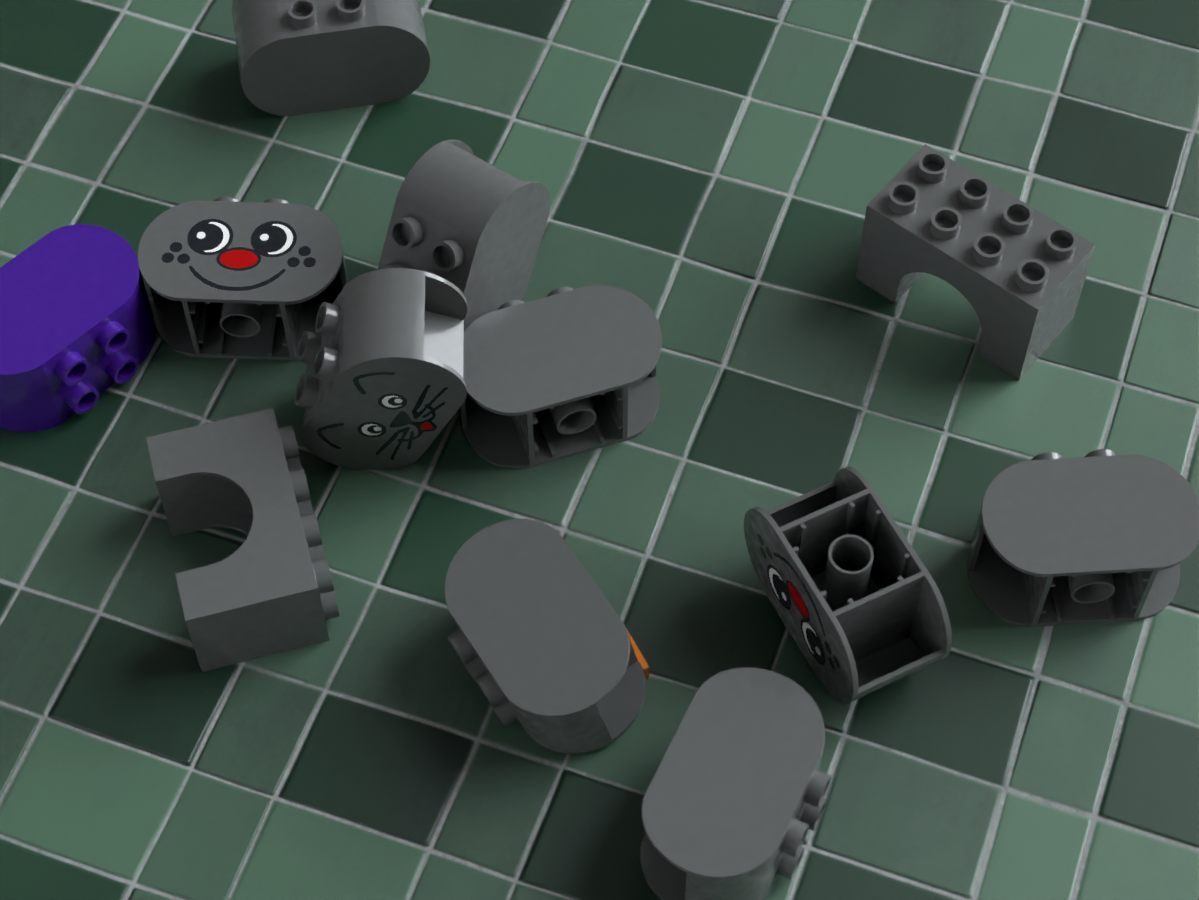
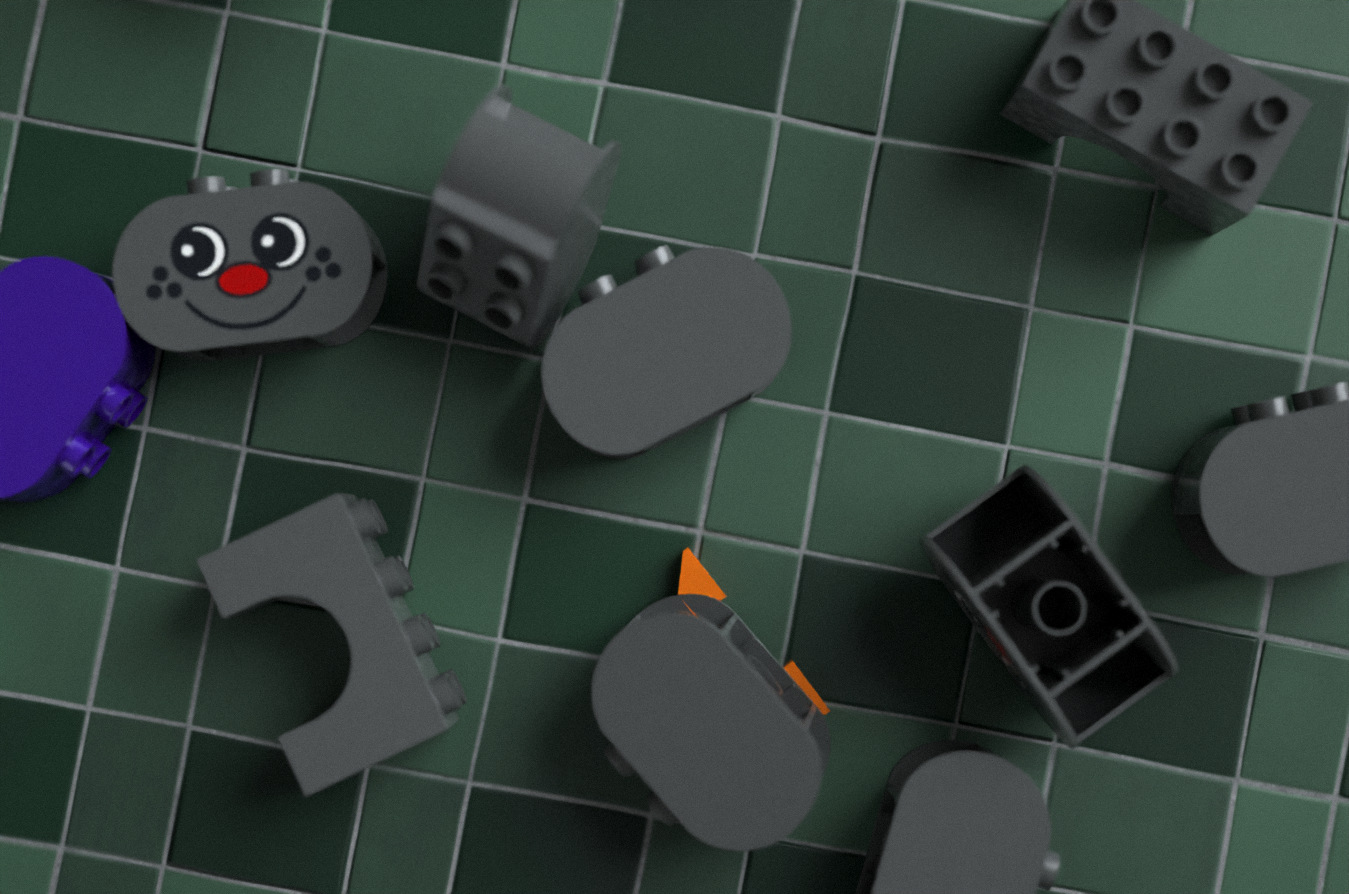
camera: 15 degrees left, 30 degrees up
dark grey brick [295,268,467,470] -> none

